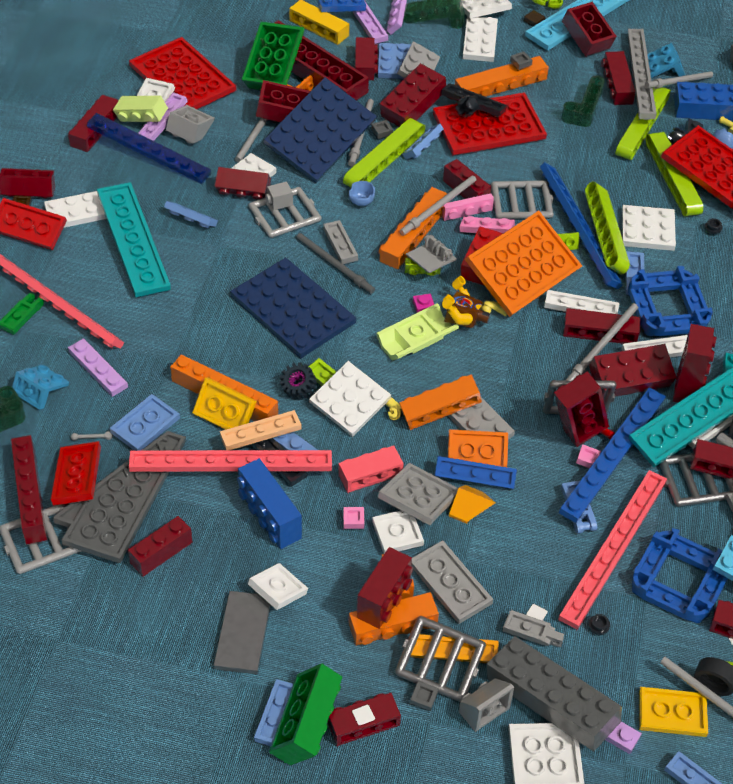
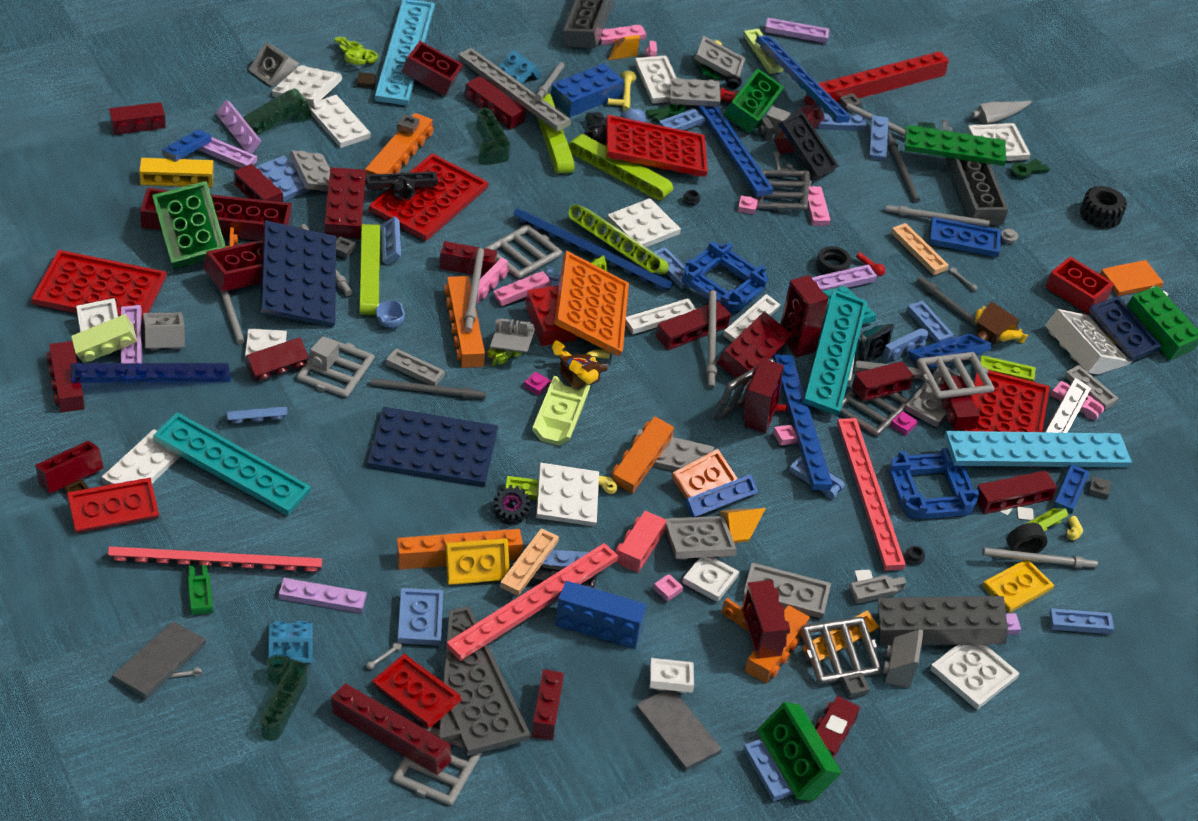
camera: 45 degrees left, 5 degrees down
none -> dark pink plate [890,411,918,436]

